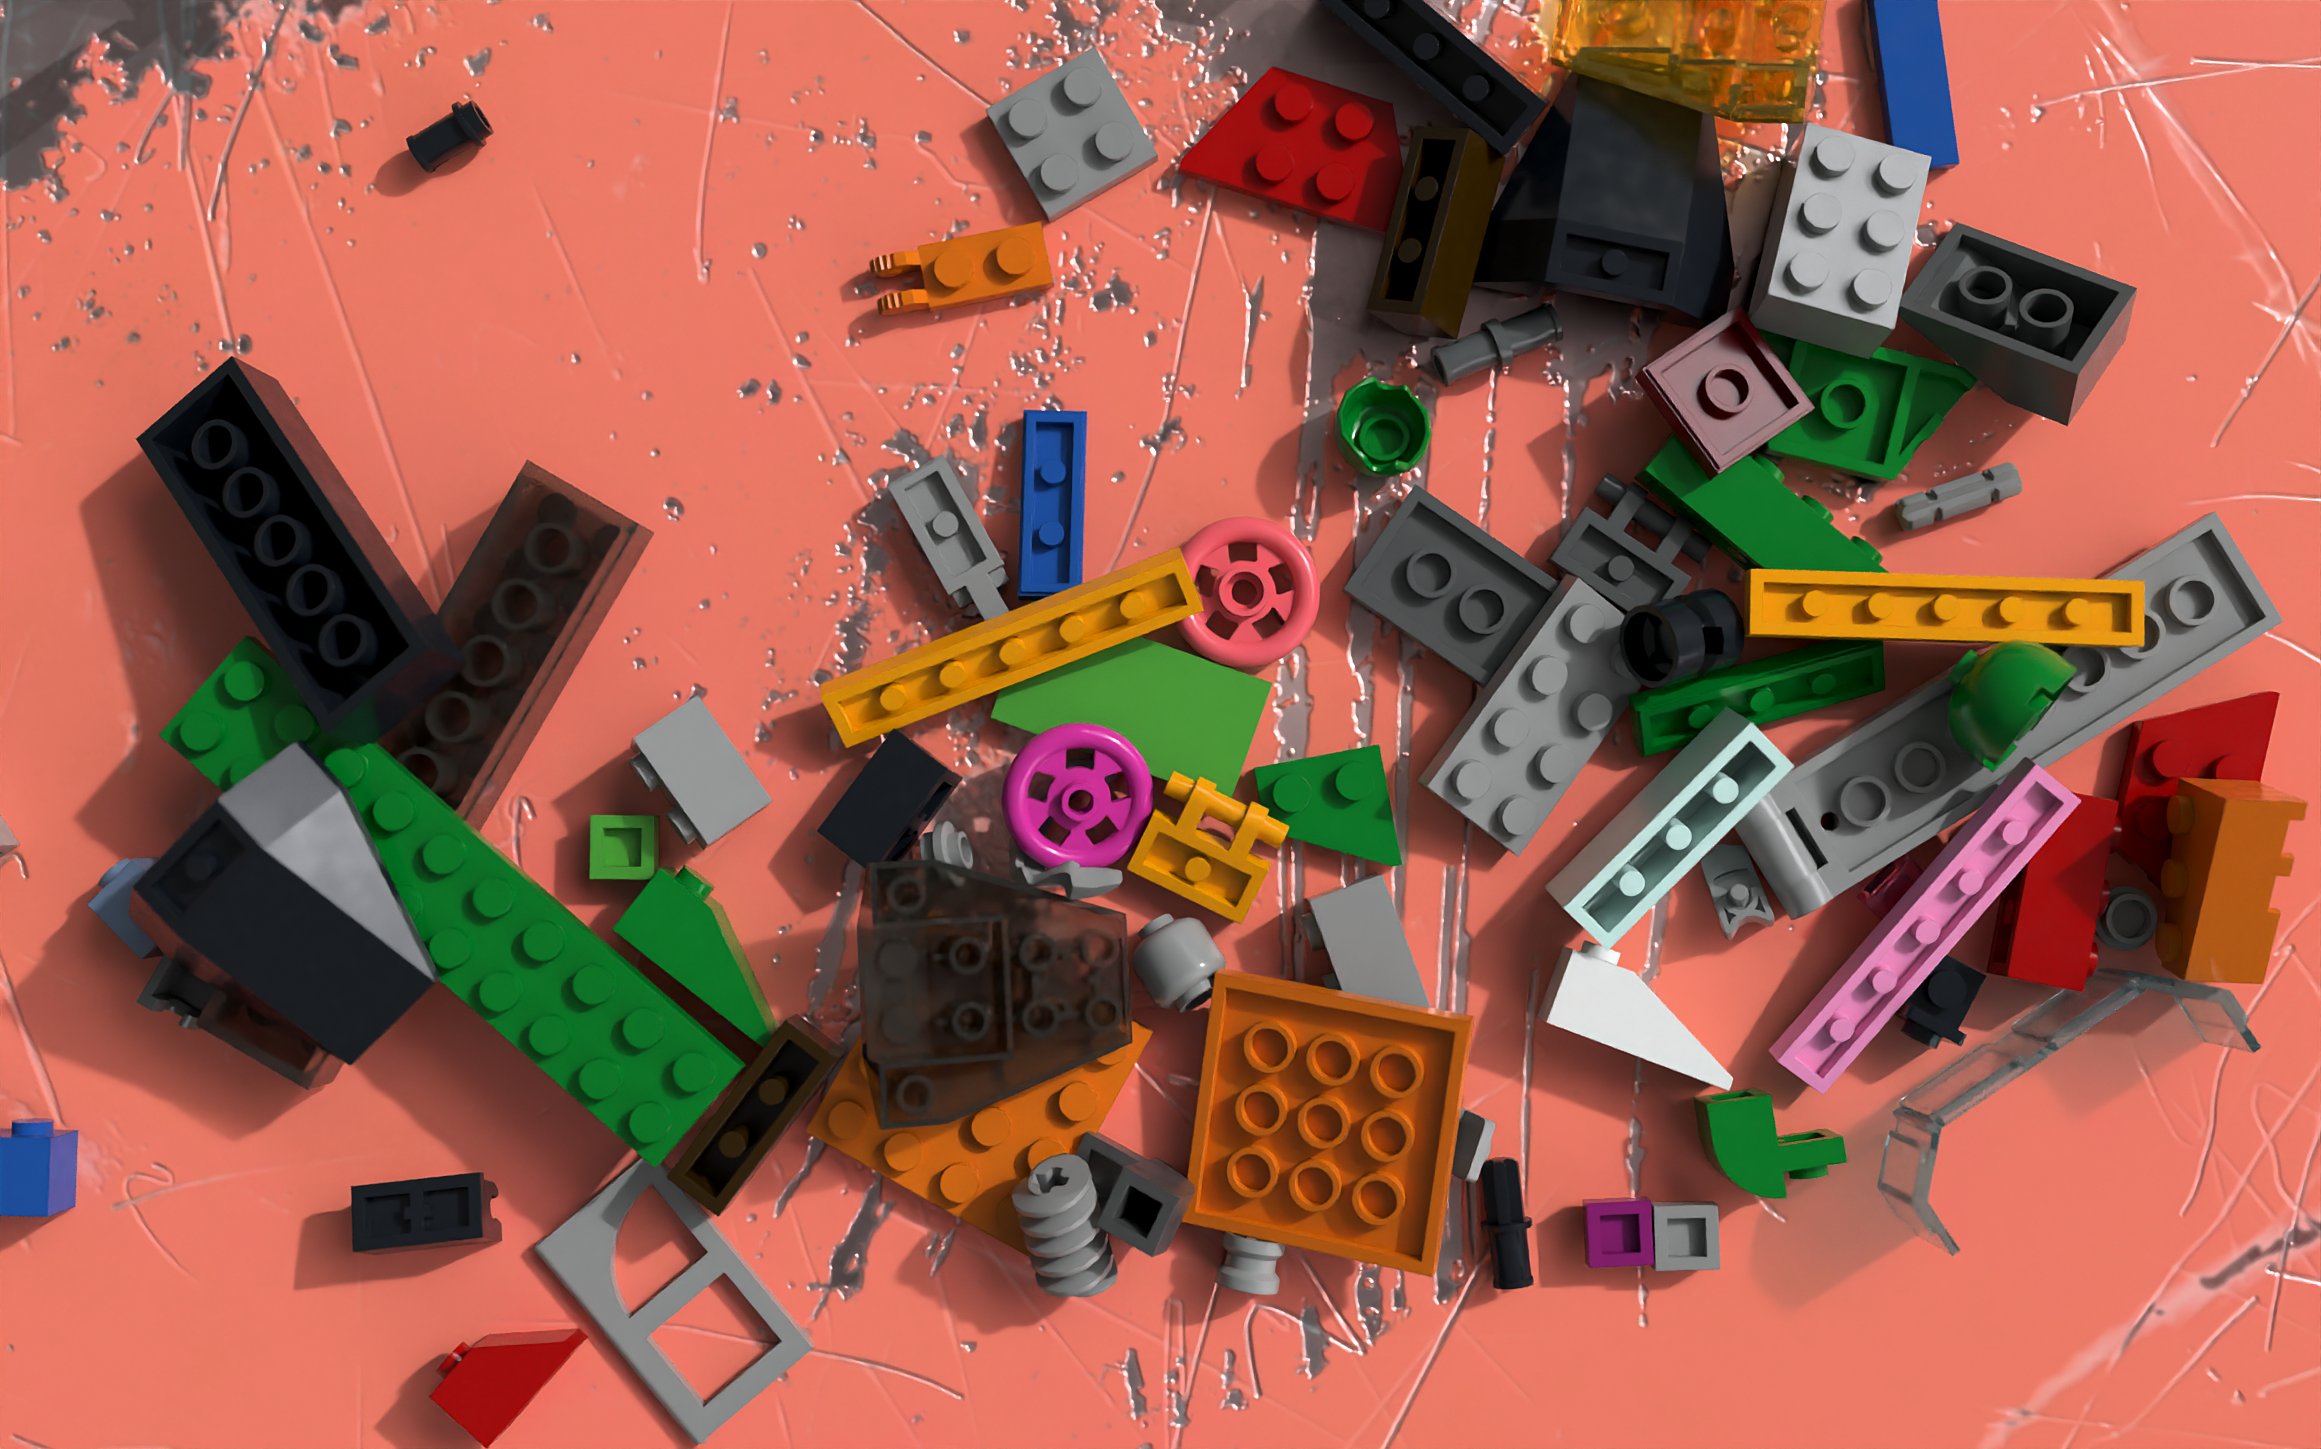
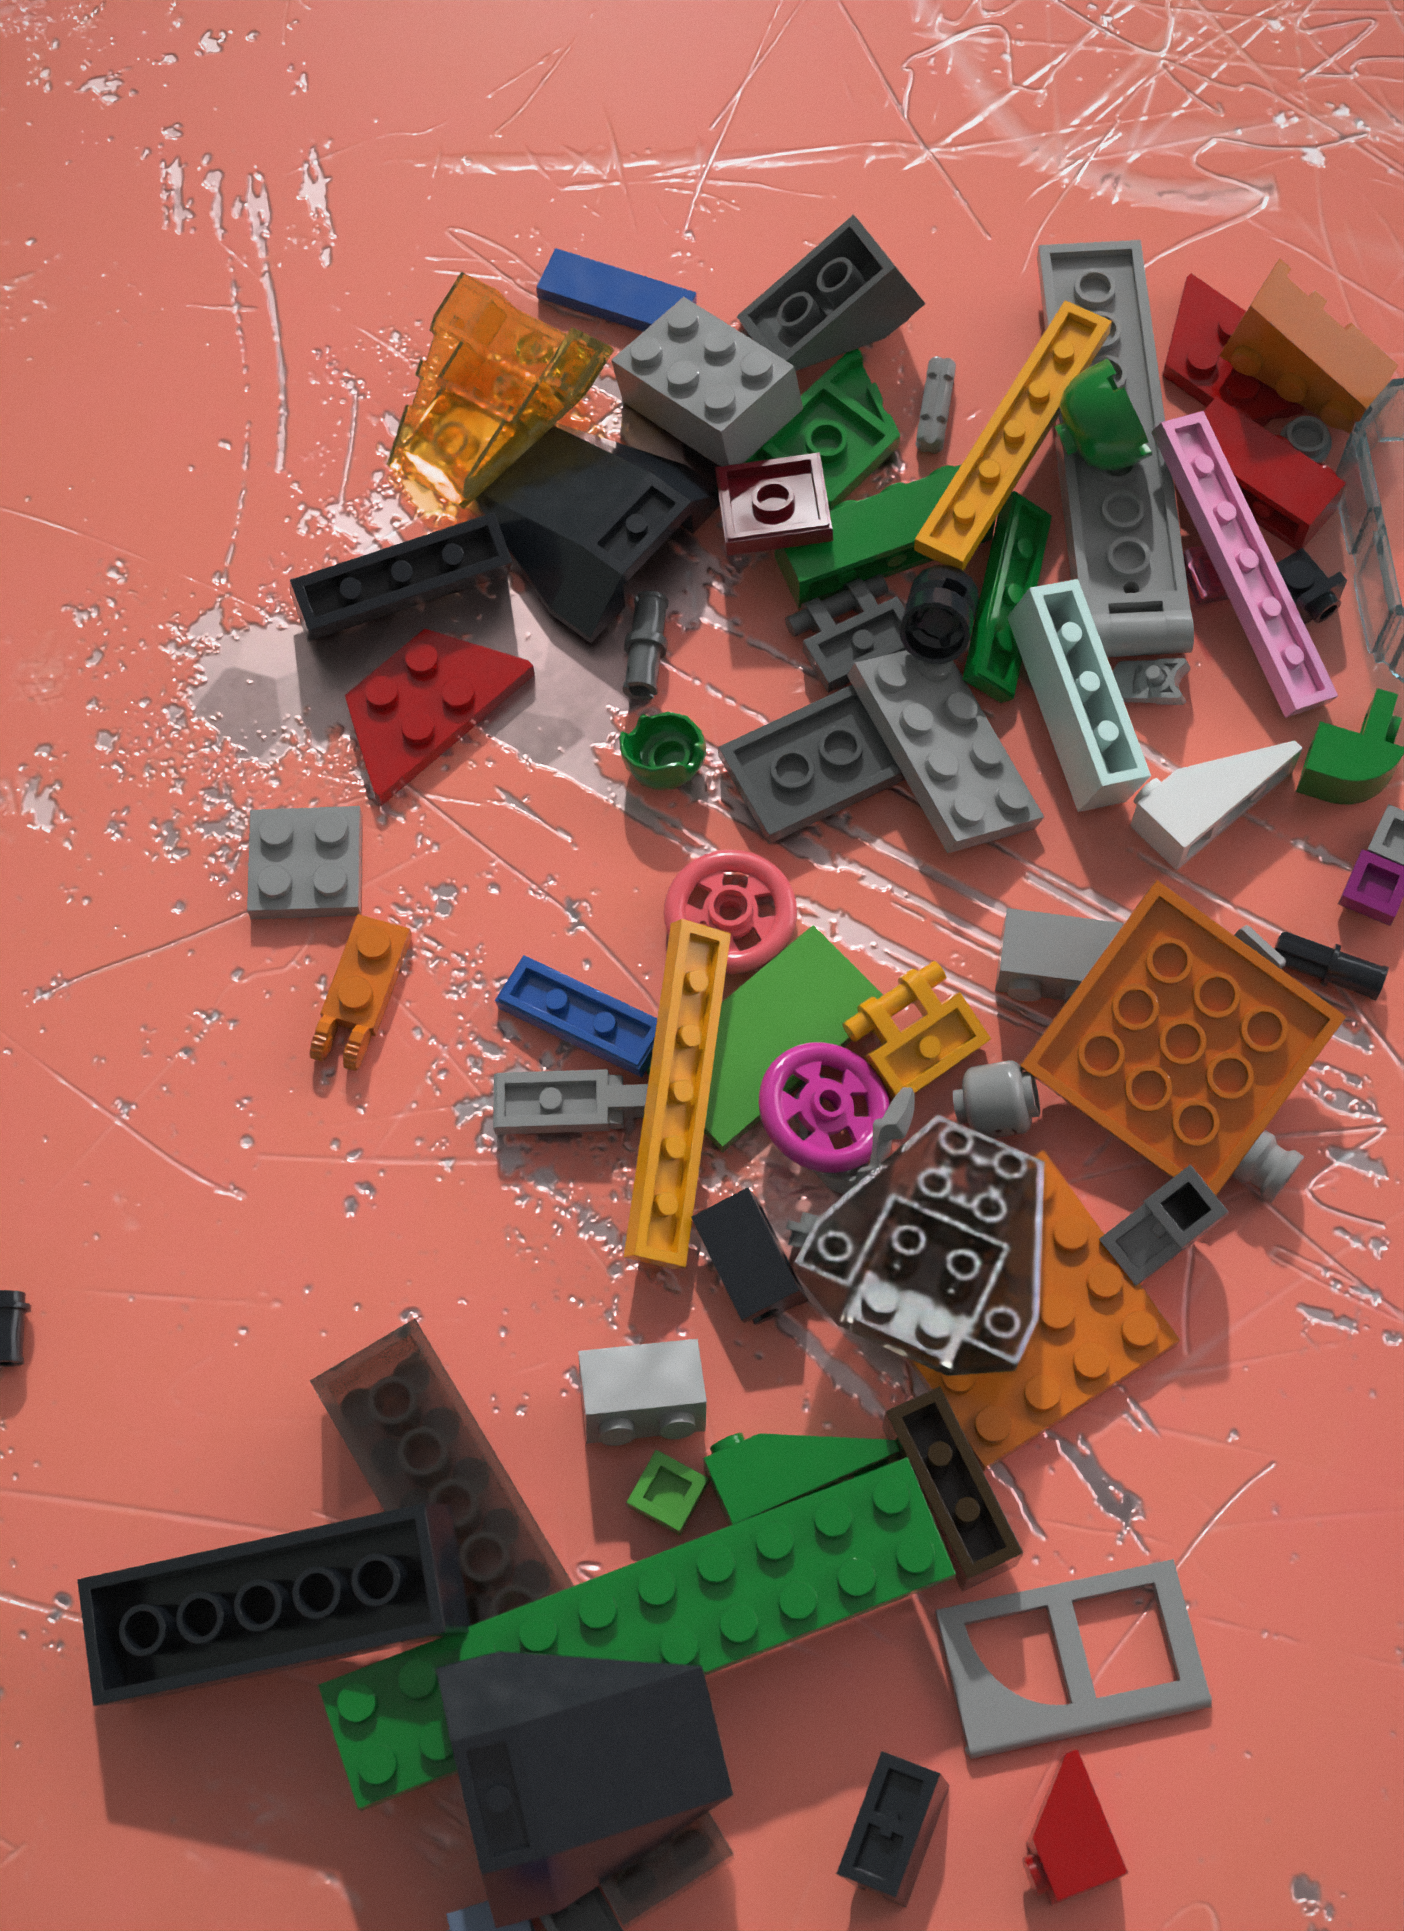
camera: 60 degrees left, 20 degrees down
light grey piece [1012,1153,1118,1298] -> none
green wing [1253,744,1402,866] -> none
dark brown brick [1366,126,1506,340] -> none

